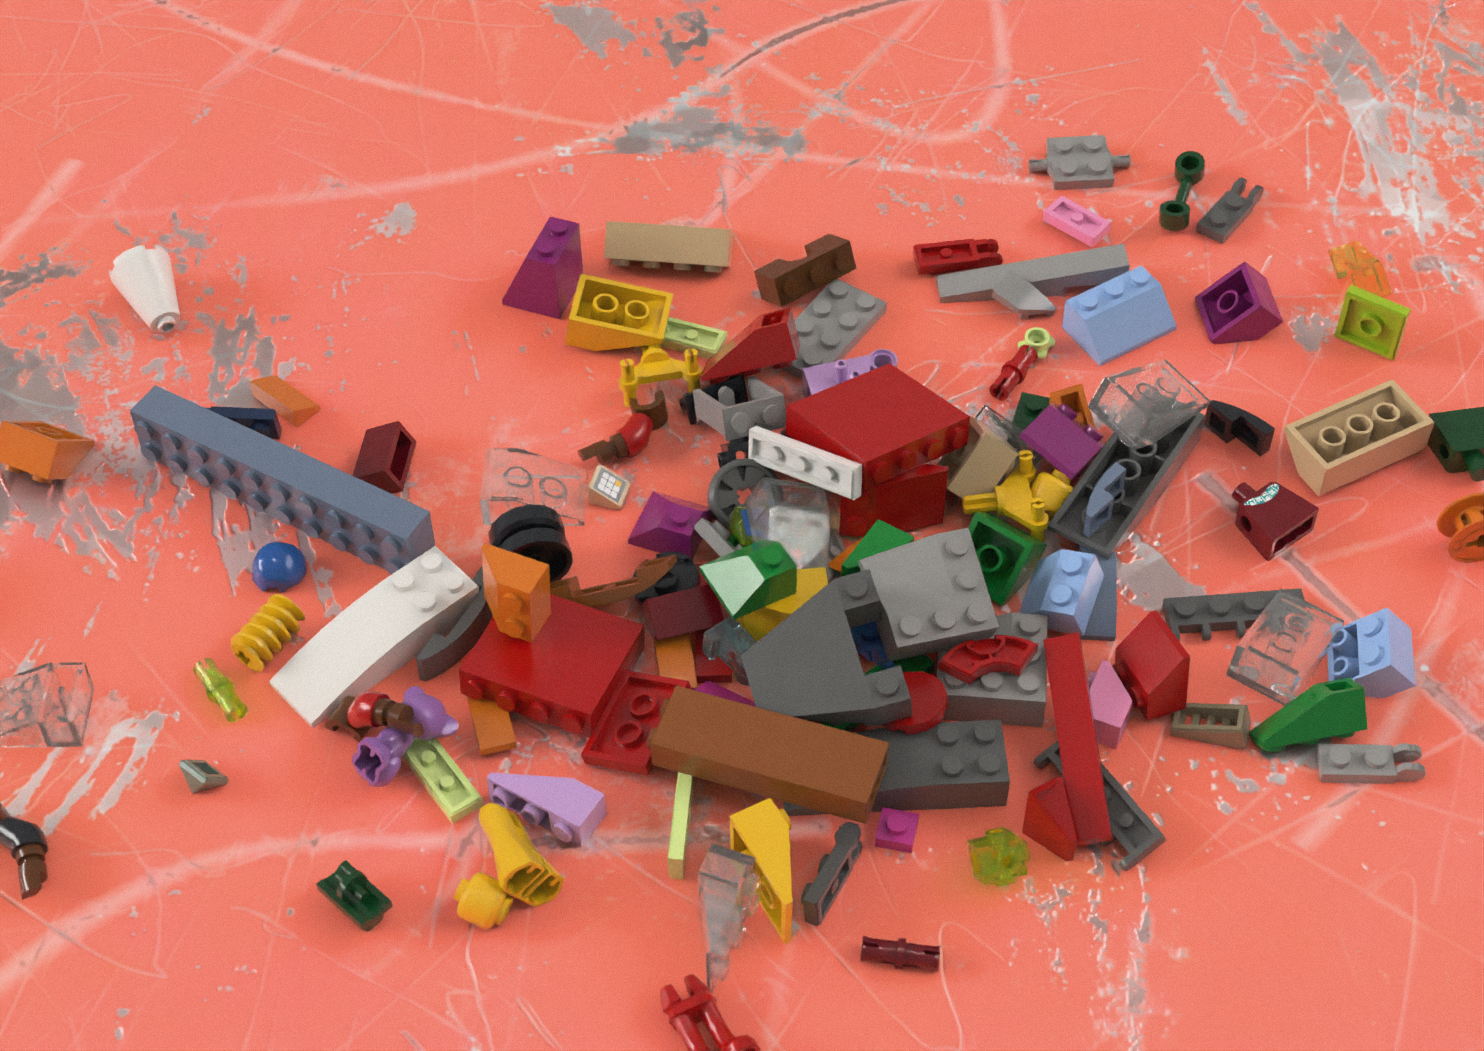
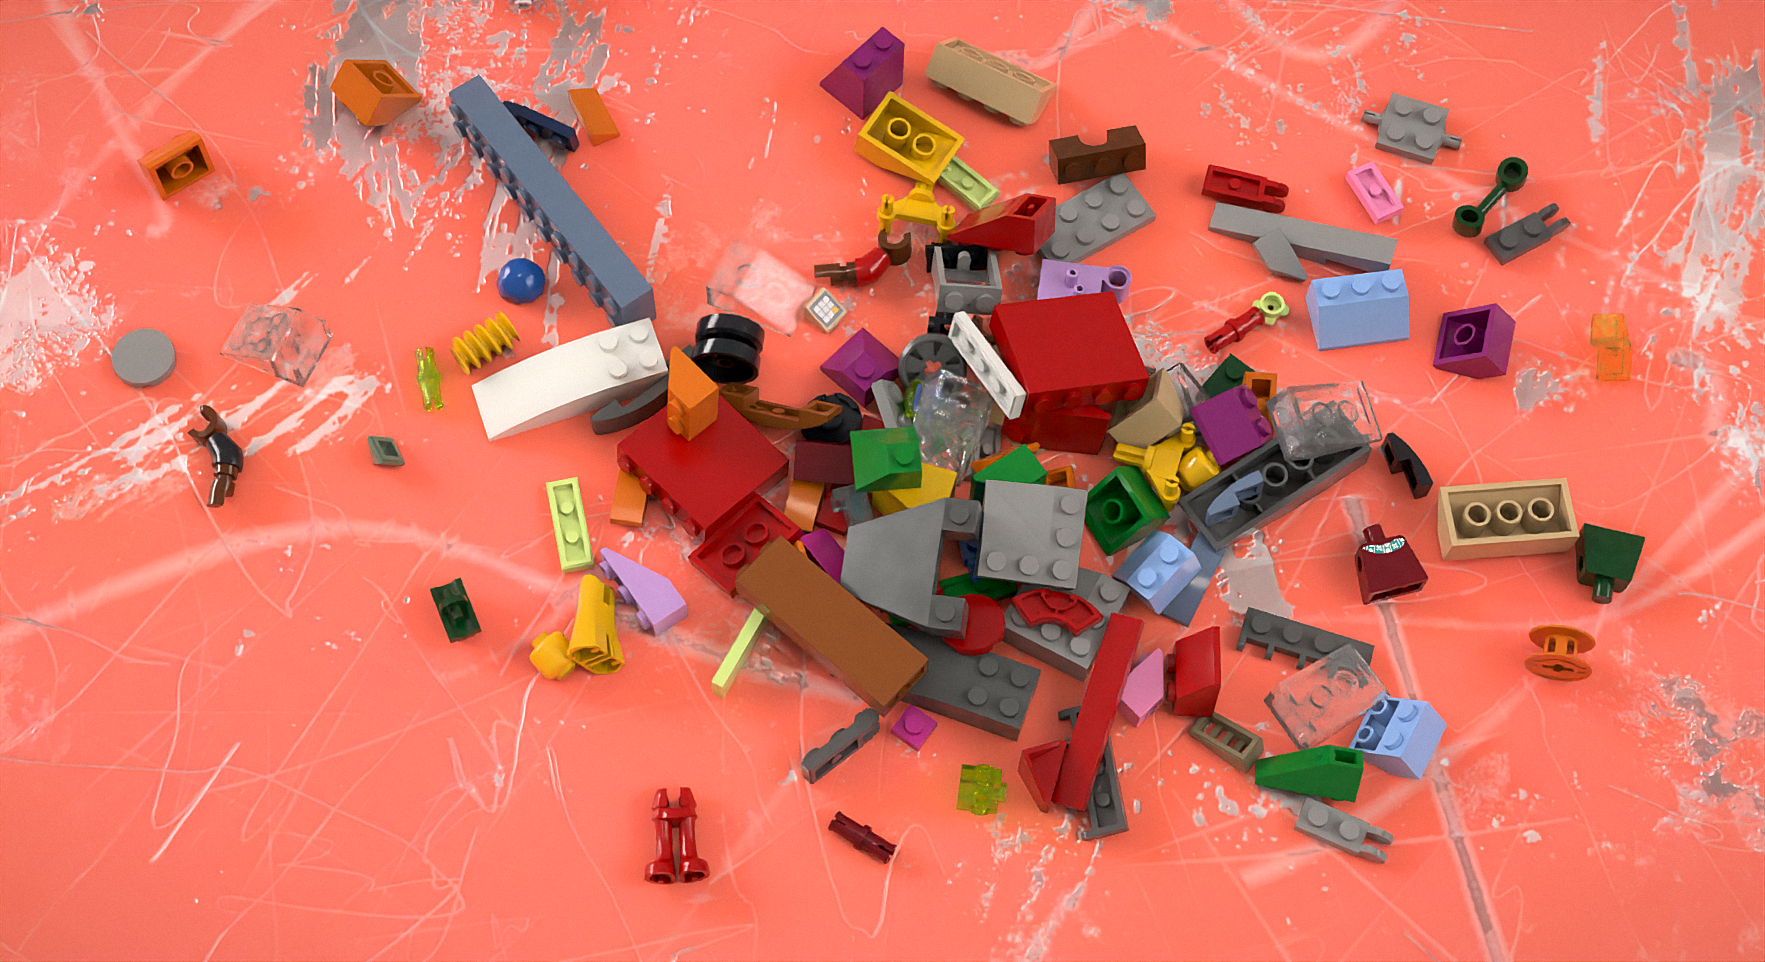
camera: 20 degrees right, 15 degrees up
reddish brown piece [325,691,425,743] -> none
dark red brick [352,421,417,494] -> none
medium lavender animal [352,686,459,787] -> none
clear slope [697,843,760,993] -> none
yellow slope [730,798,792,944] -> none
lime tile [1334,285,1411,361] -> none

